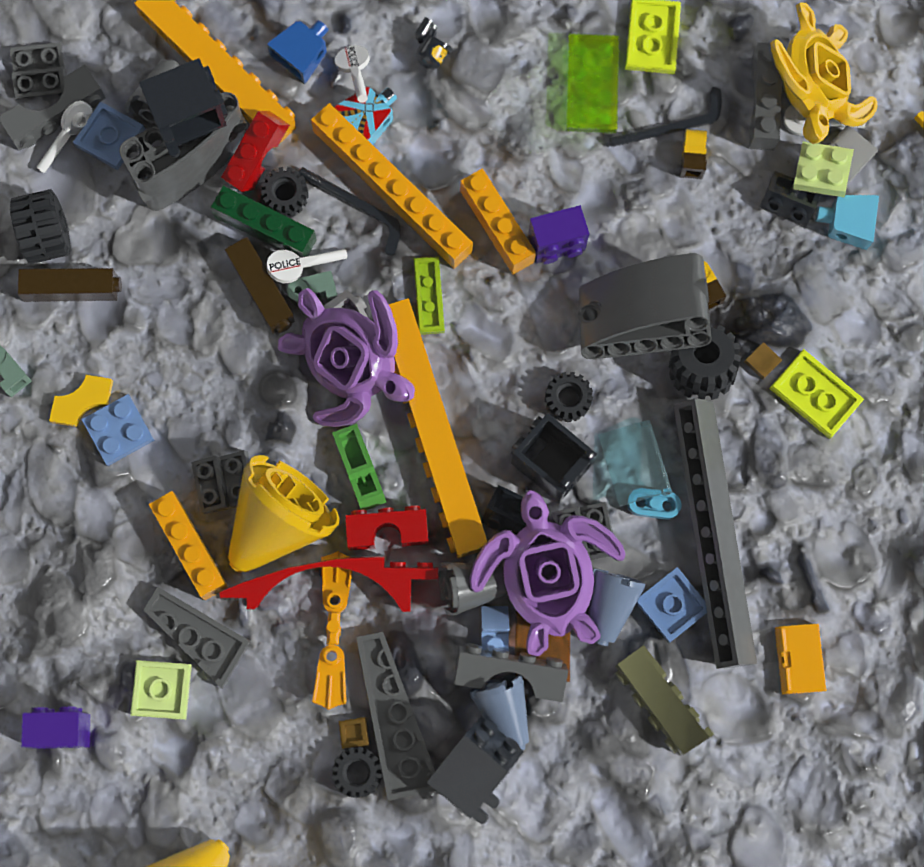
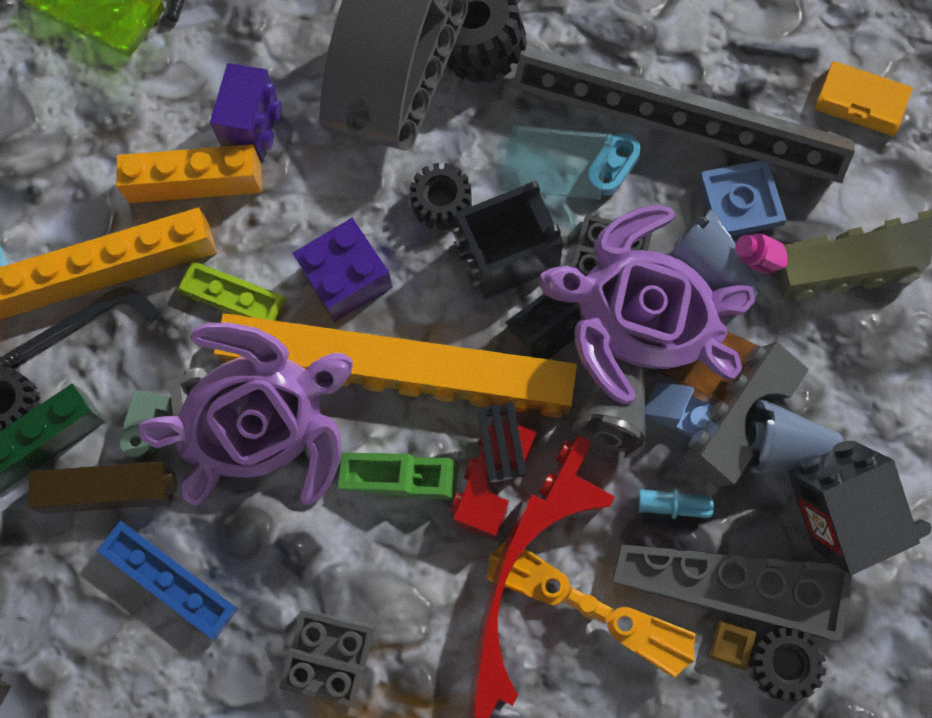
camera: 55 degrees left, 5 degrees down
yellow cone [228,455,339,573] -> none
white piece [266,249,347,283] -> none
none -> blue plate [97,521,239,640]
none -> dark purple brick [292,217,393,322]
none -> black tile [477,402,527,483]
none -> medium azure axle [638,489,714,519]
none -> dark pink arm [735,233,788,275]

